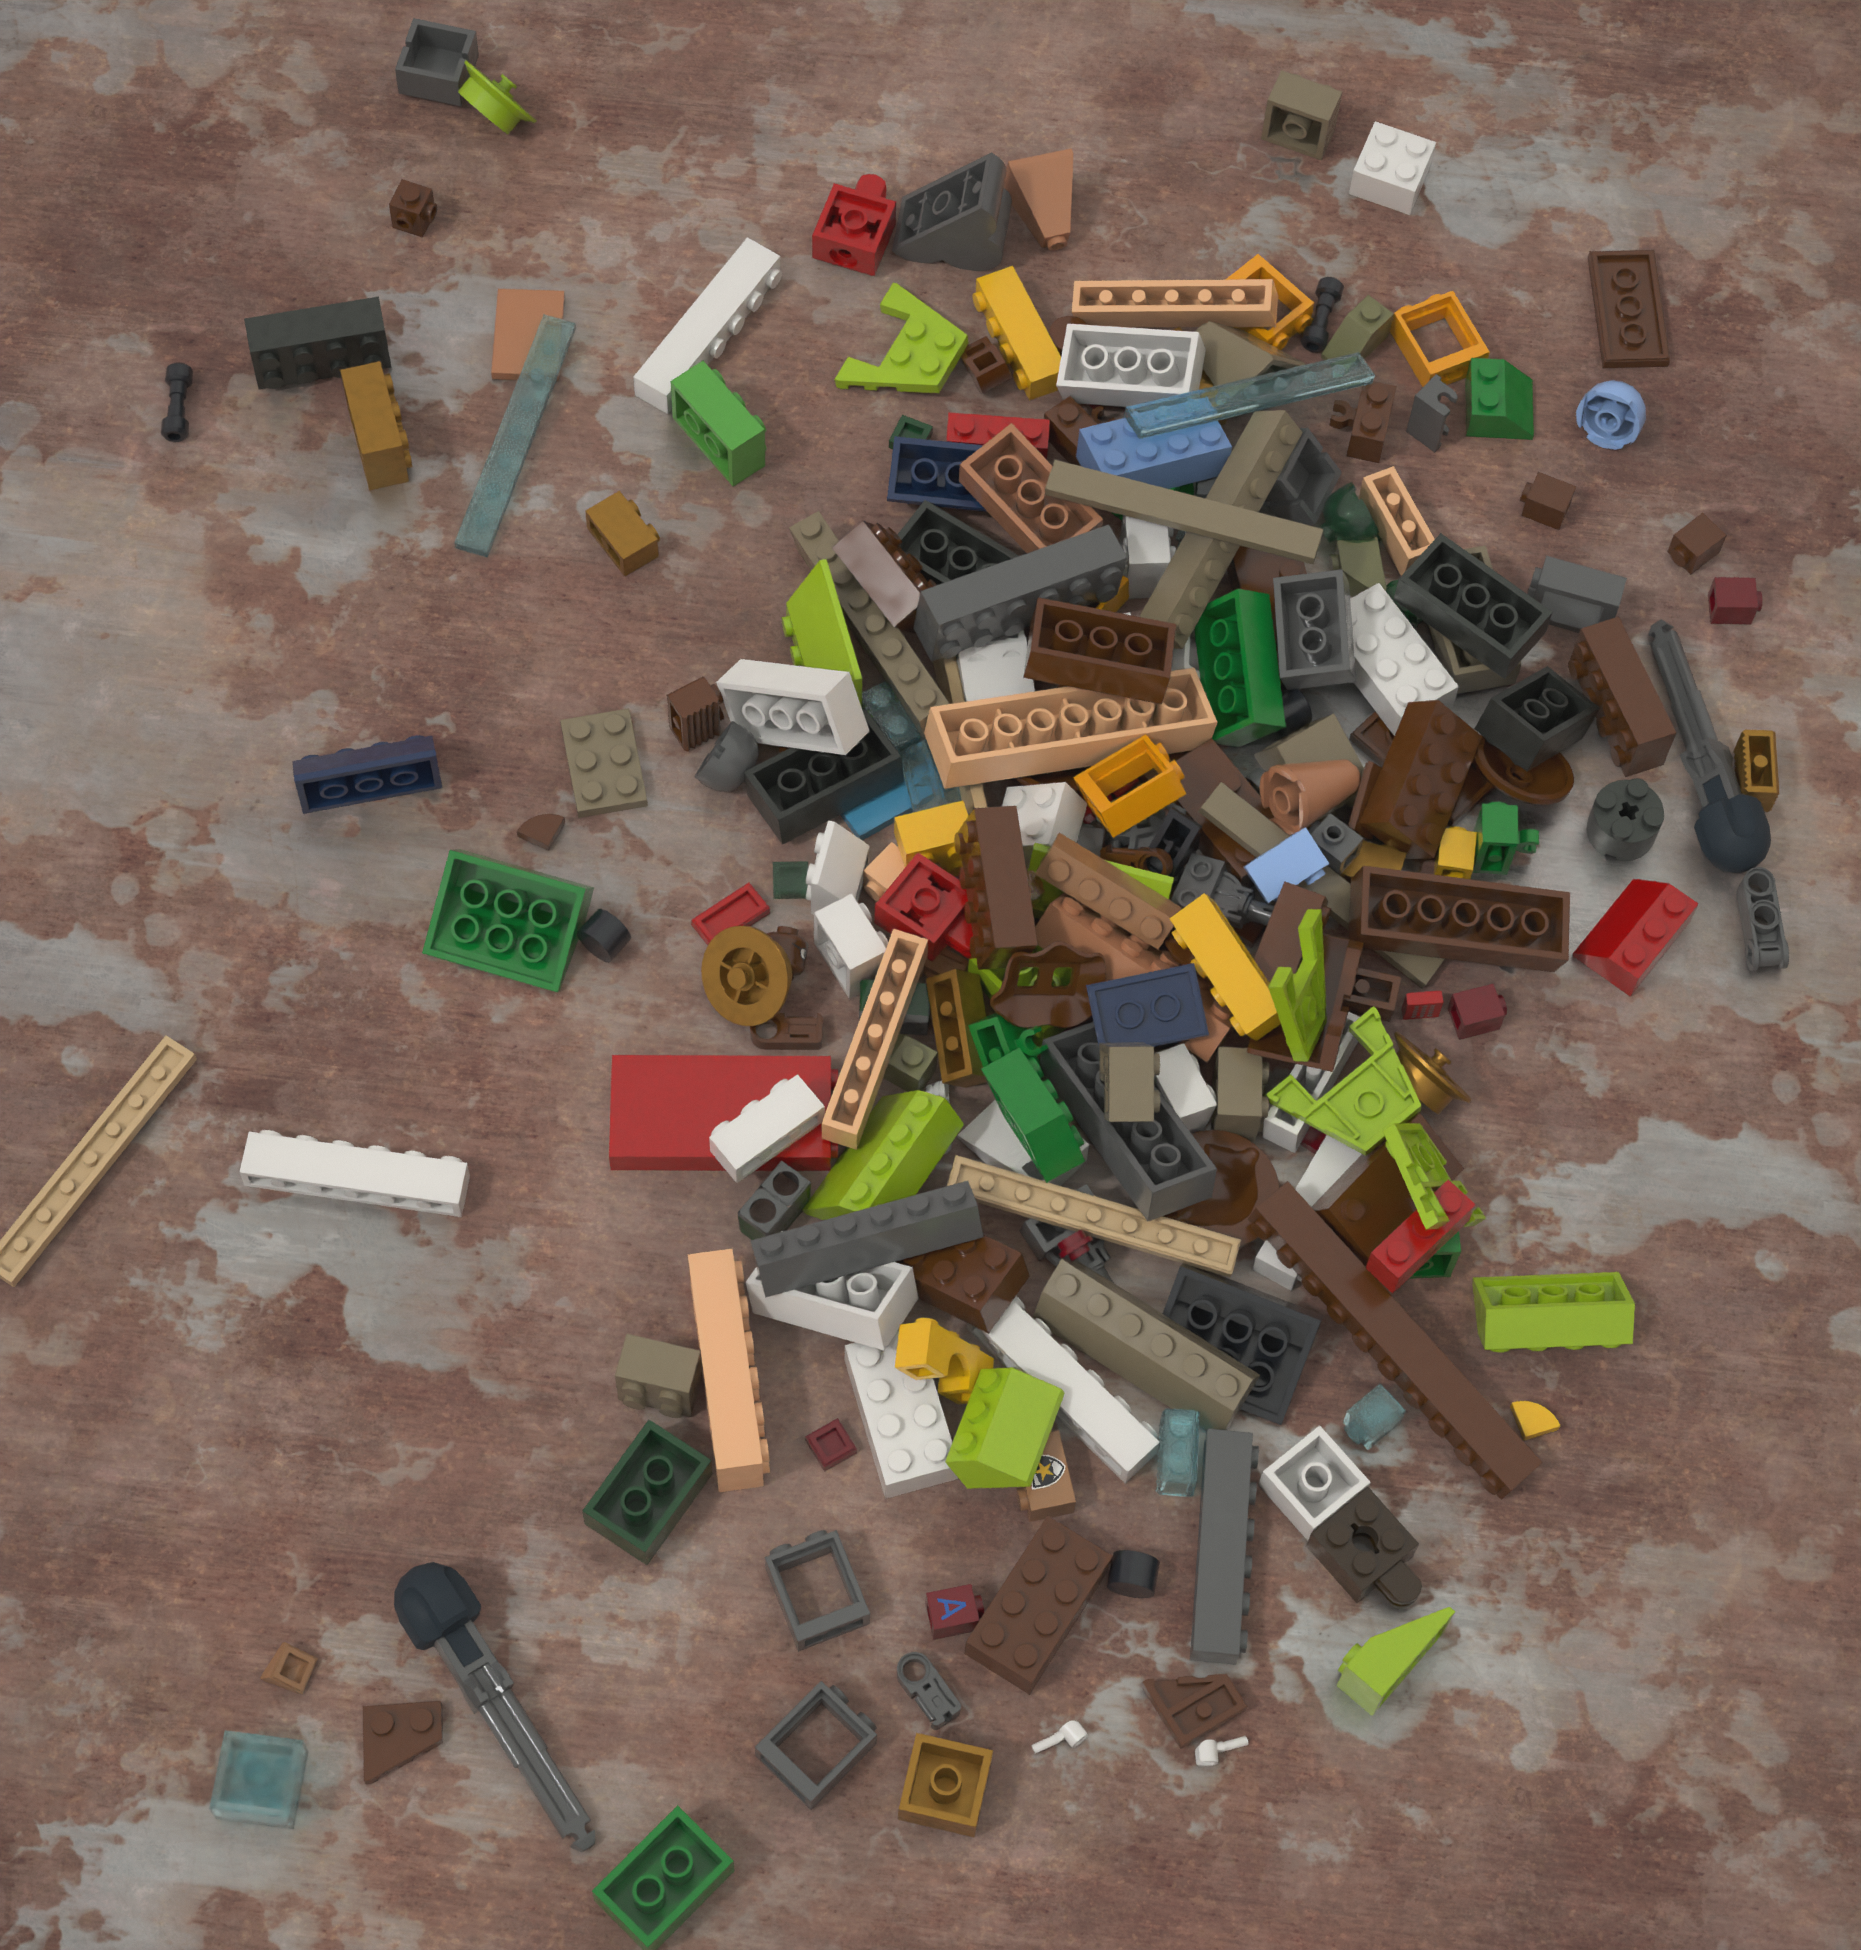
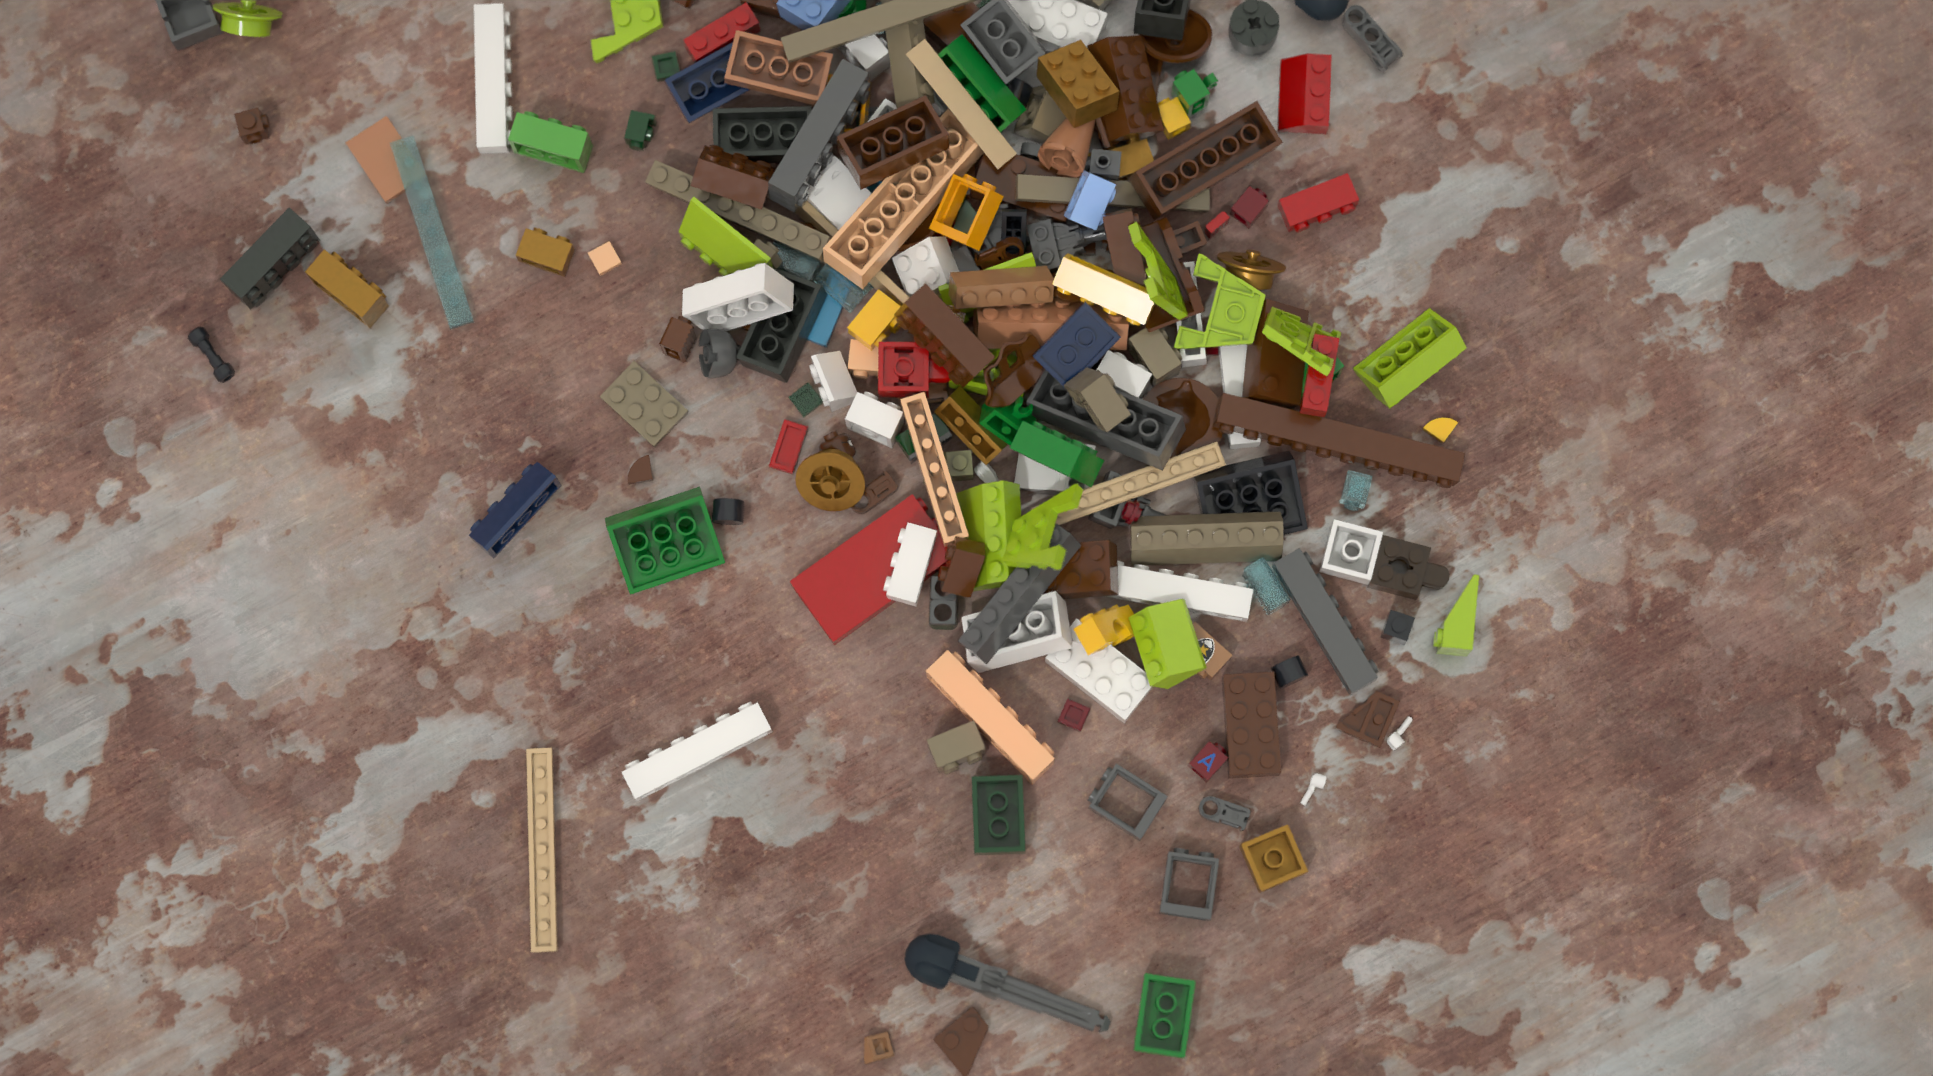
camera: 30 degrees left, 15 degrees up
none -> light nougat tile [588,241,622,276]
none -> dark green brick [624,110,657,151]
none -> dark tan plate [754,239,783,269]
none -> tan sticker [906,39,1017,169]
none -> reddish brown brick [938,536,985,598]
none -> lime wing [1003,484,1083,570]
none -> pearl gold brick [1036,40,1119,128]
none -> red brick [1277,173,1359,233]
none -> black brick [1380,610,1415,645]

